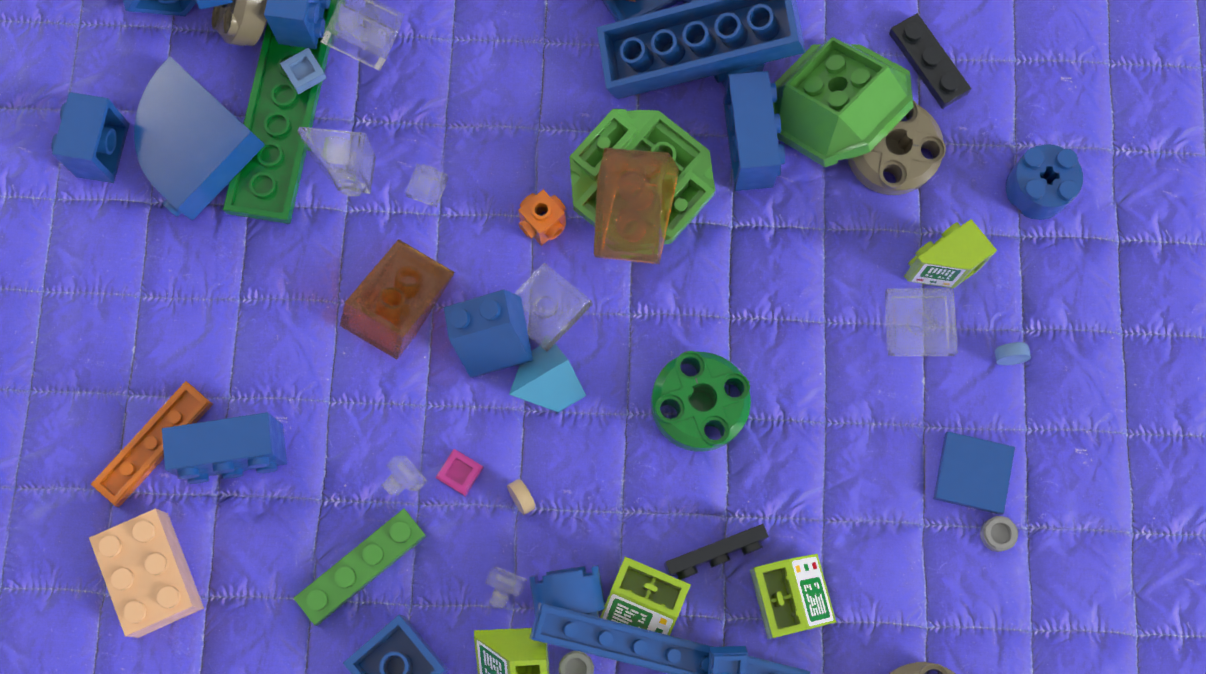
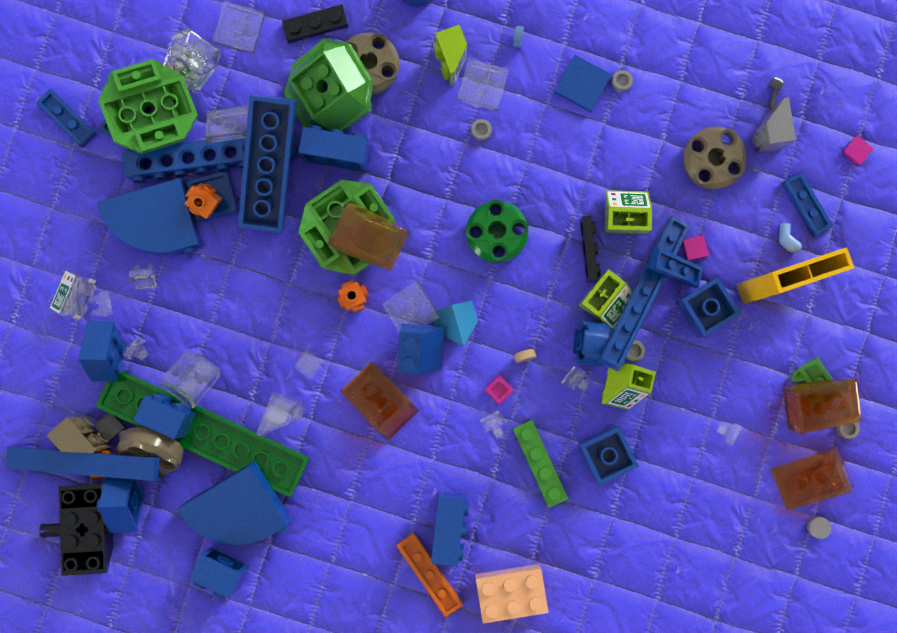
camera: 75 degrees left, 10 degrees up
medium blue plate [280,47,327,94] -> none
none -> light grey tile [471,119,492,141]

